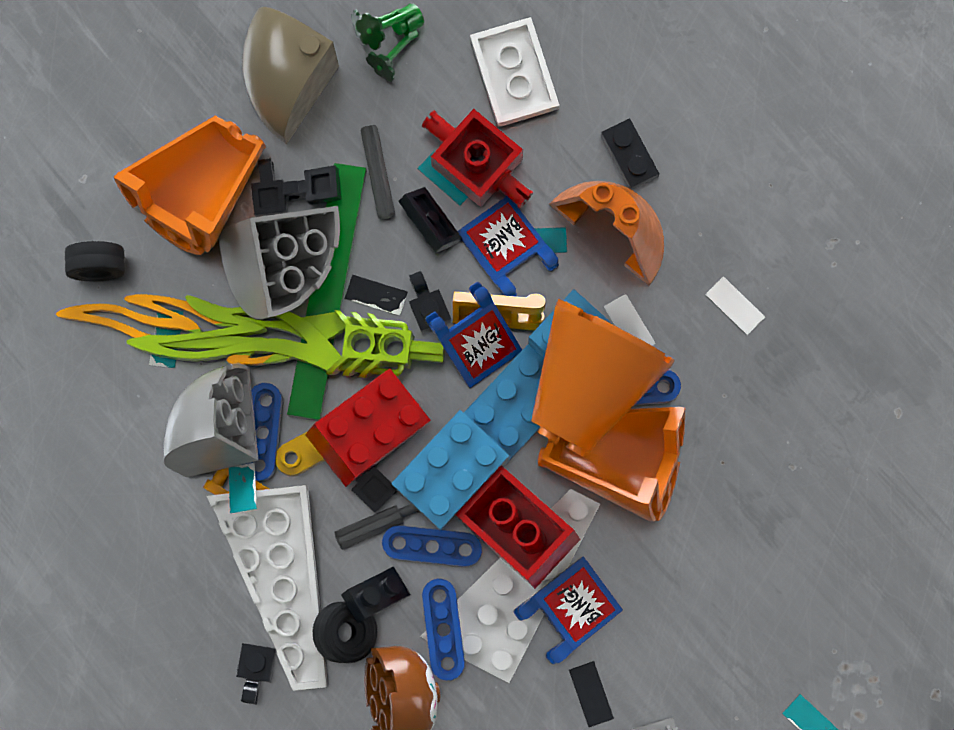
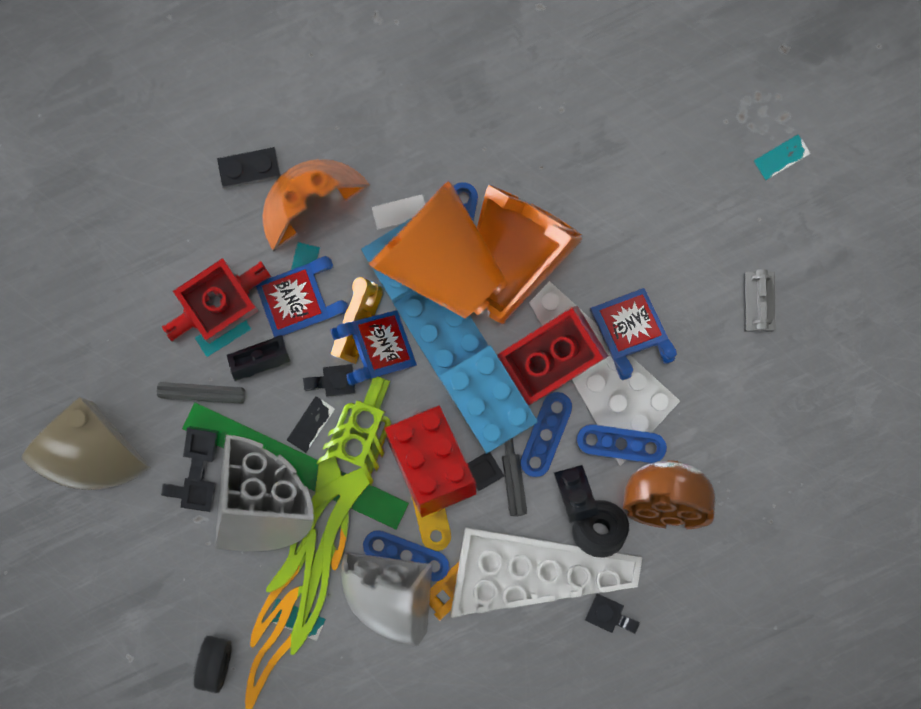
camera: 75 degrees left, 5 degrees up
orange cone [114,115,266,255] -> none
teal sticker [228,463,257,514] -> none
plant [351,4,424,82] -> none
white plate [470,17,560,127] -> none
black sticker [569,661,614,727] -> none
white sticker [705,276,765,335] -> none

